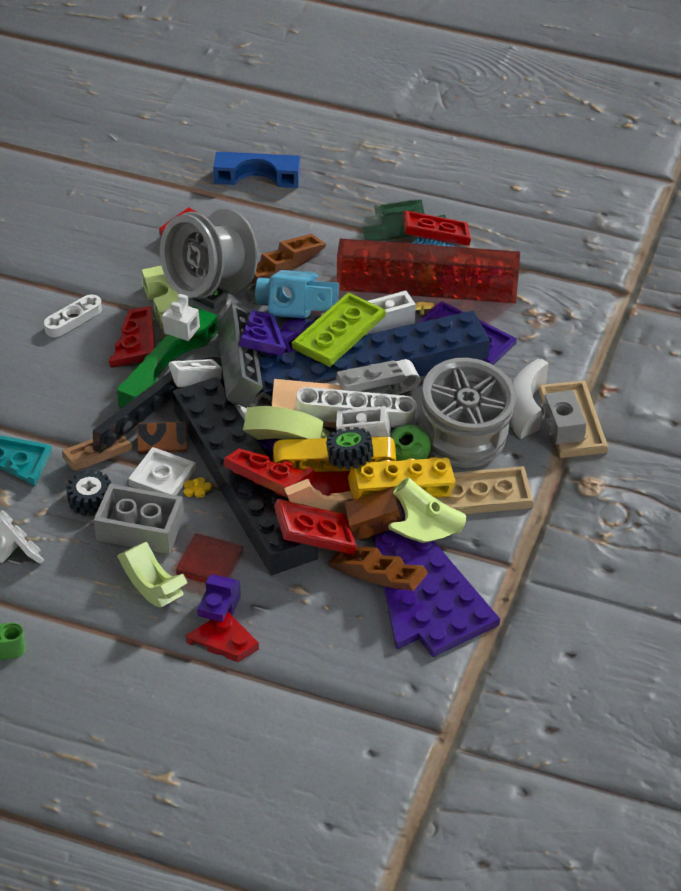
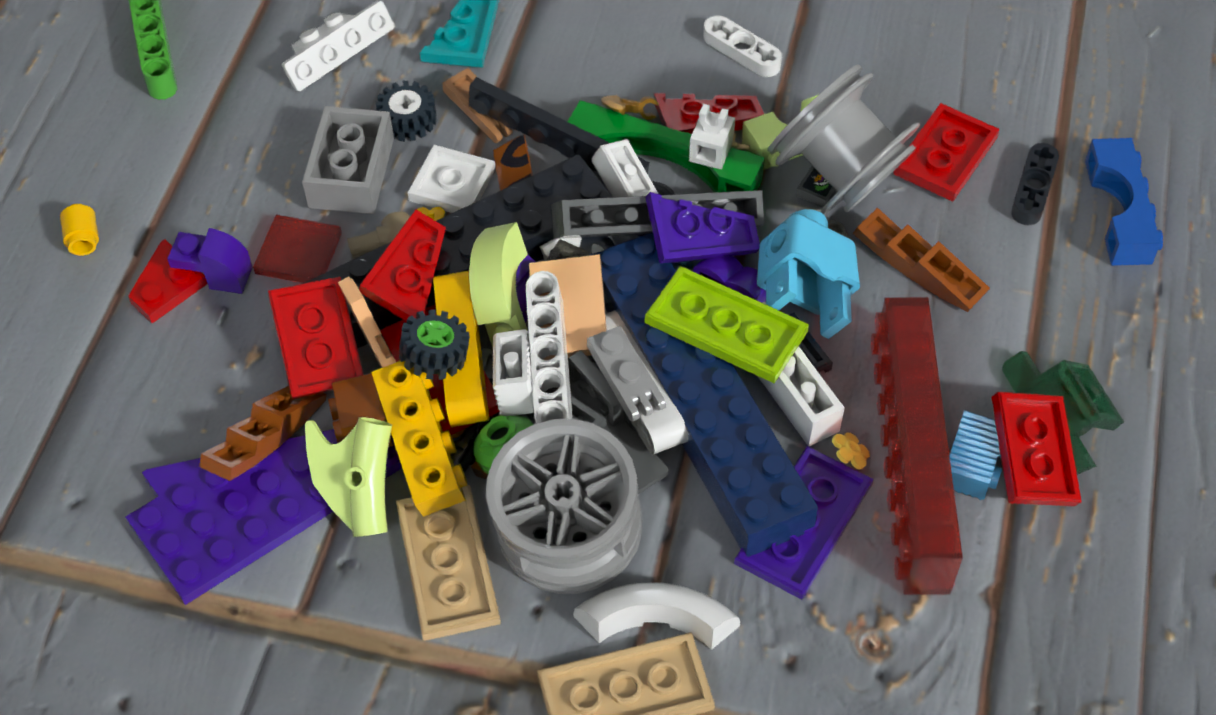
camera: 85 degrees right, 10 degrees up
yellowish green arch [117,541,187,607] -> none
light grey brick [541,390,587,445] -> none
none -> yellow brick [60,204,99,256]
none -> dark tan pin [347,212,410,259]
none -> pearl gold piece [601,95,659,120]
none -> black beam [1011,143,1059,225]

